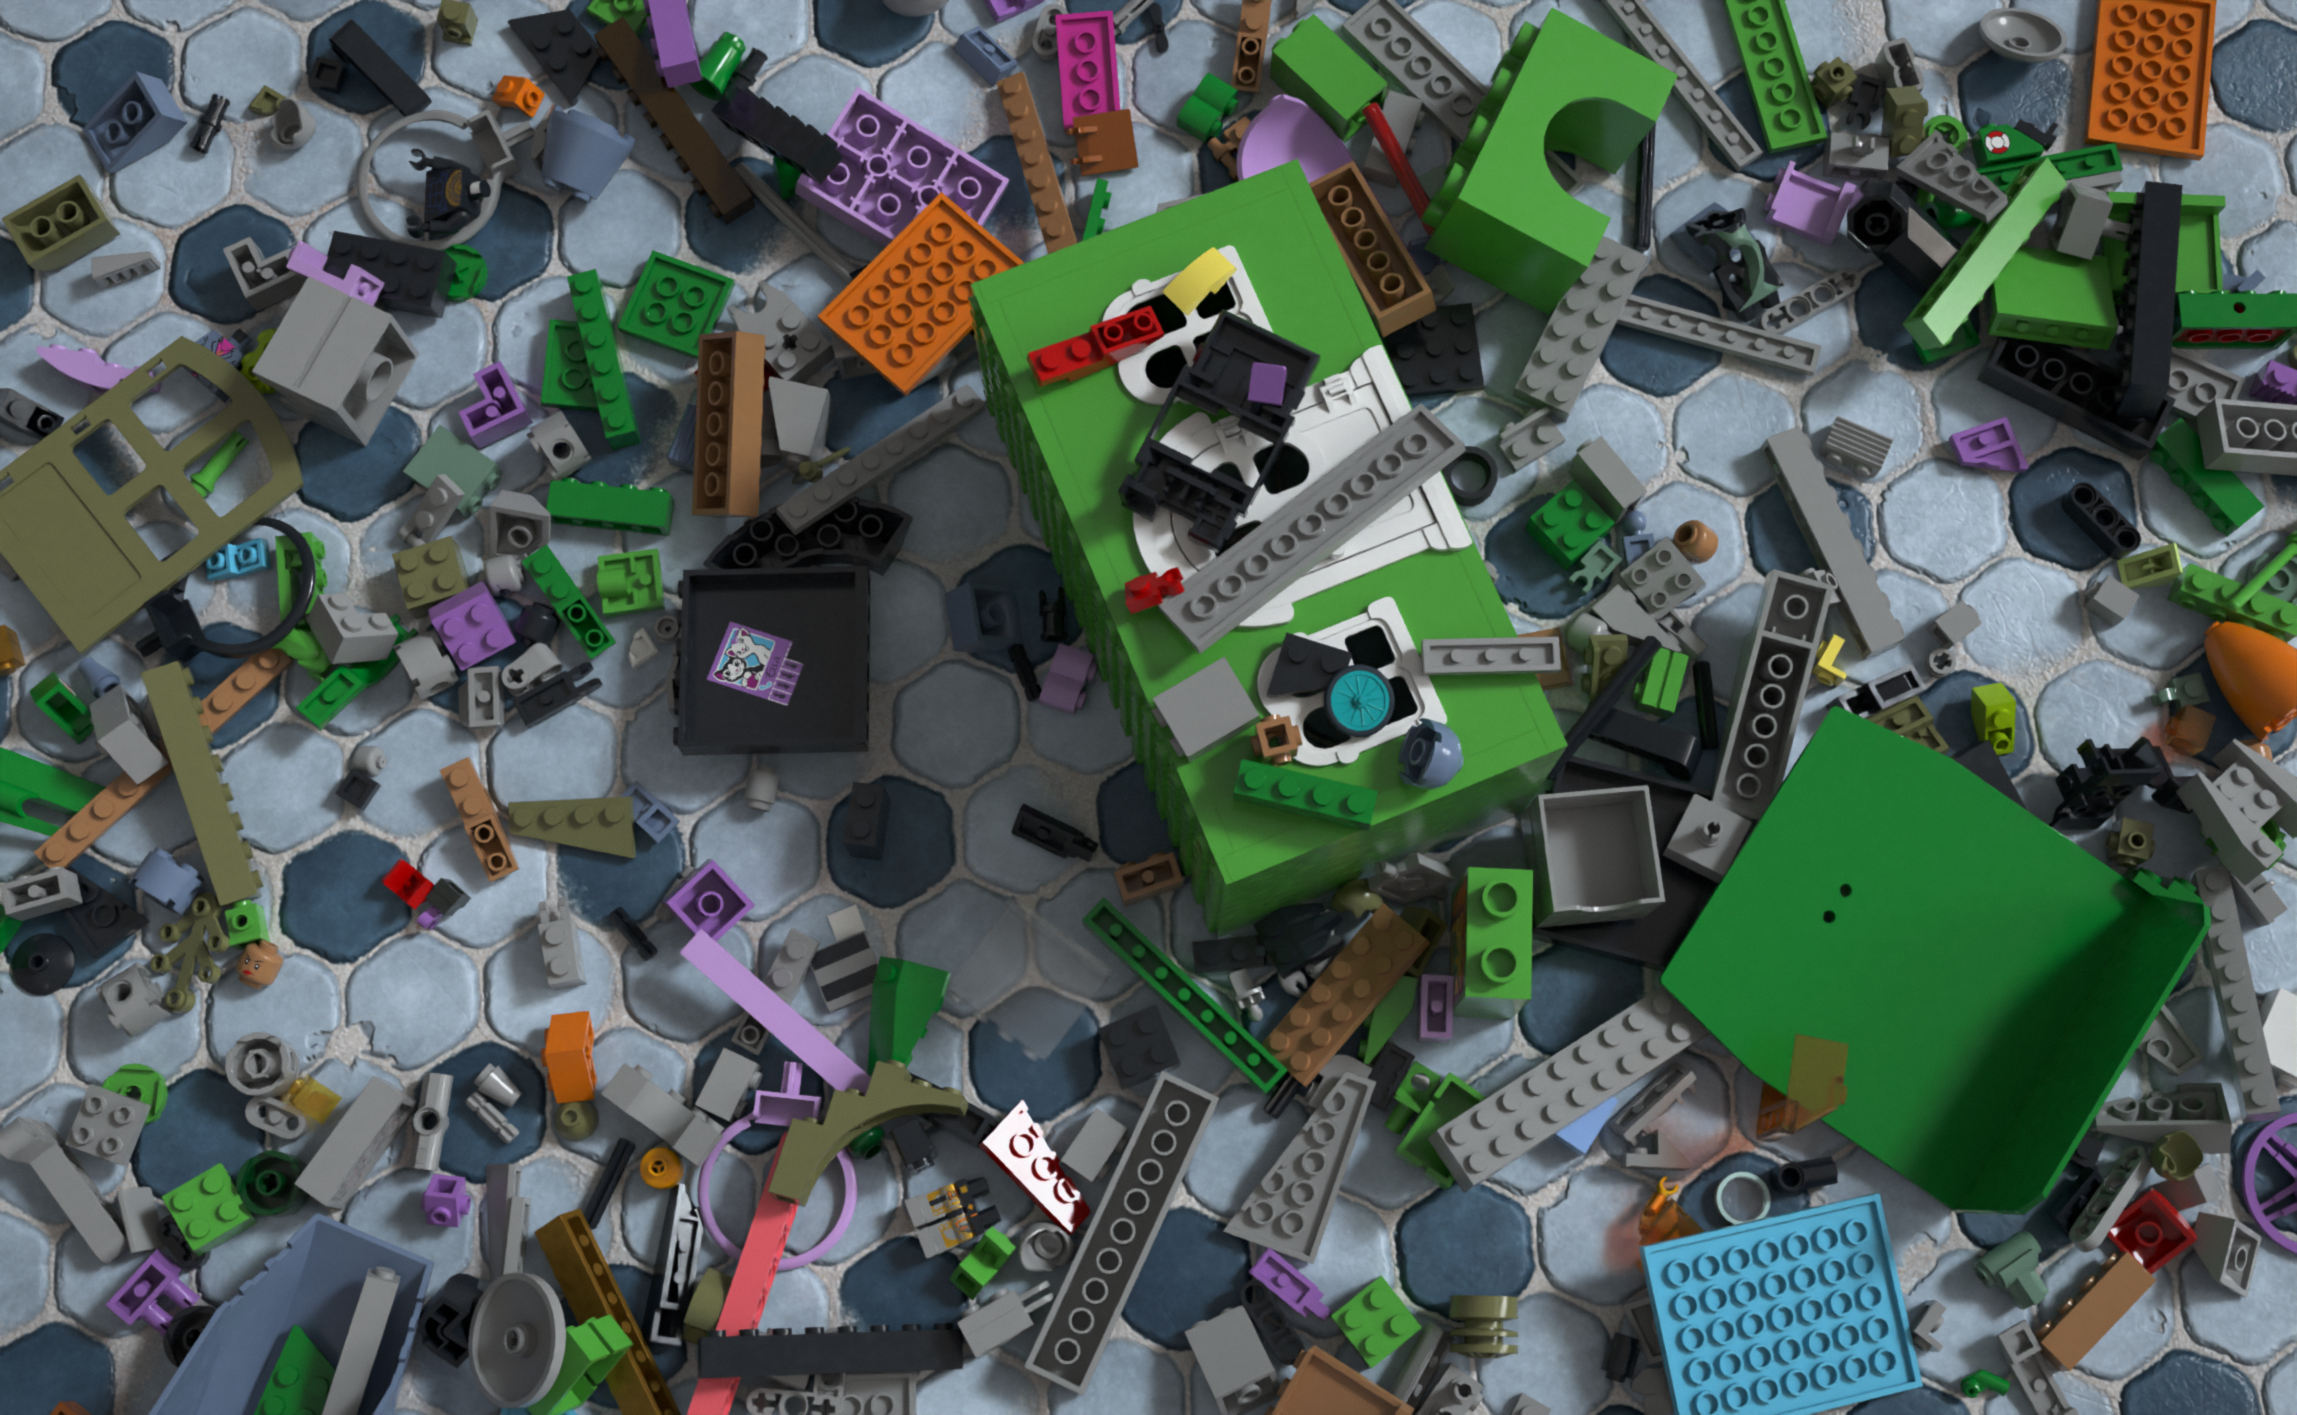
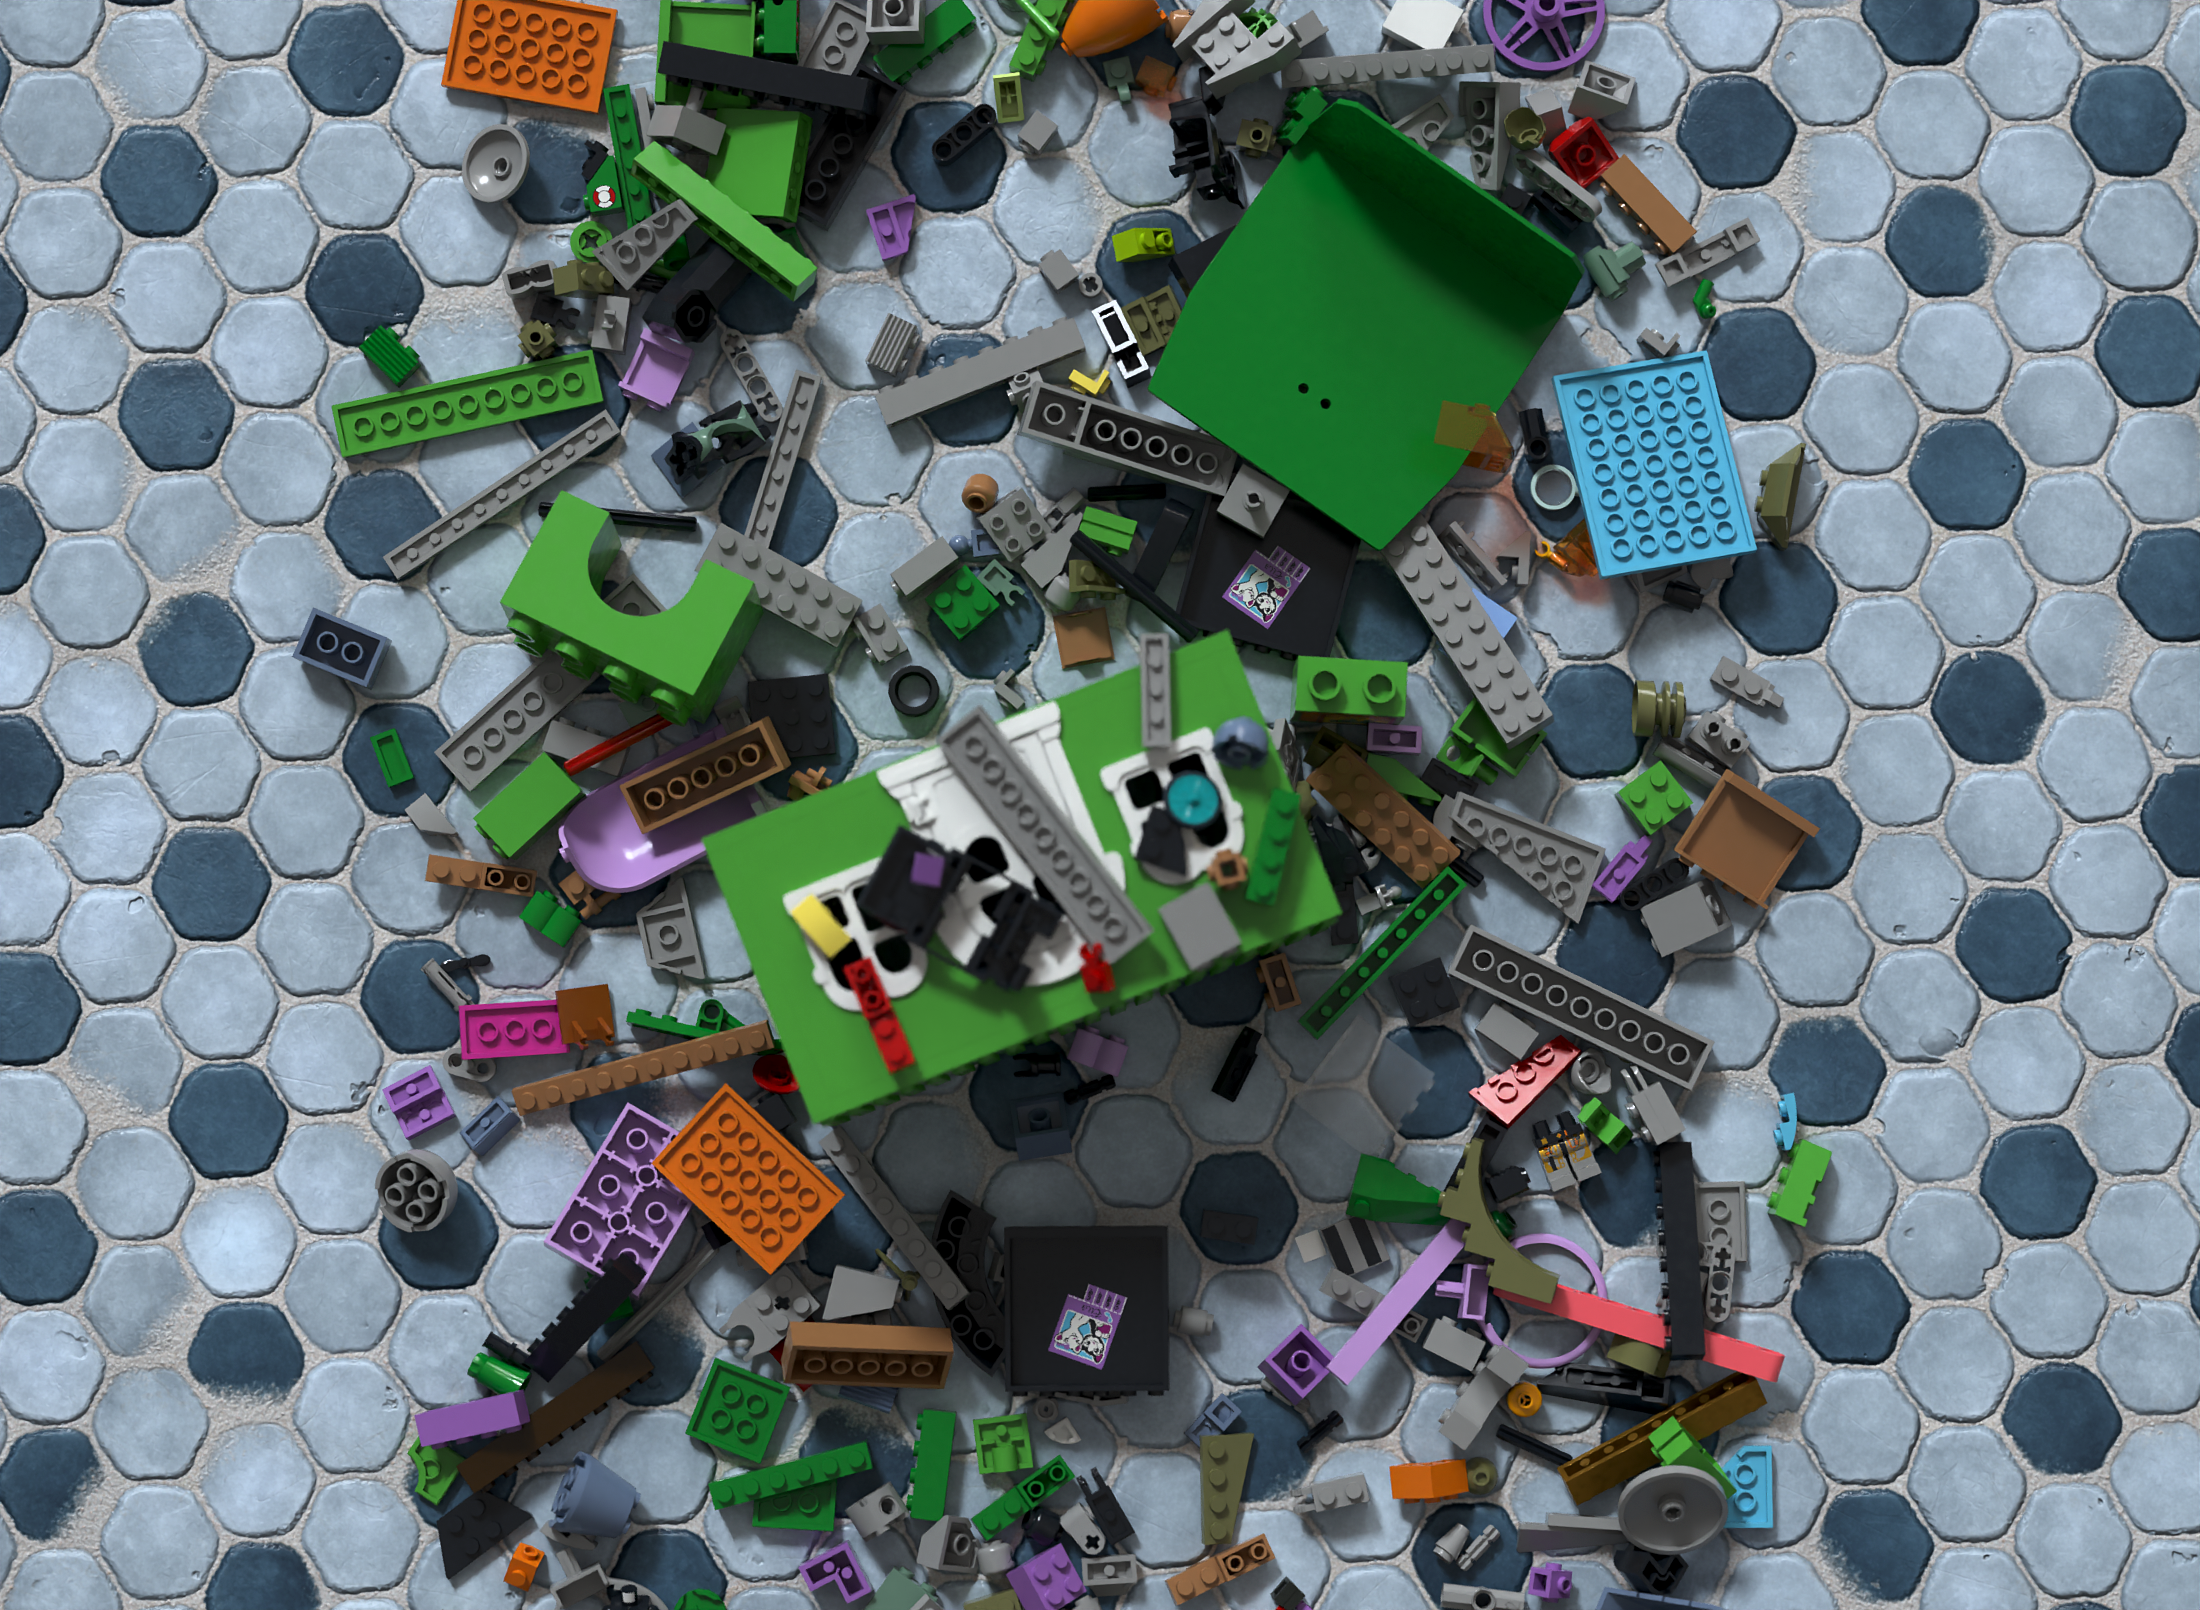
camera: 90 degrees left, 10 degrees up
light grey piece [1520,785,1665,928] -> none

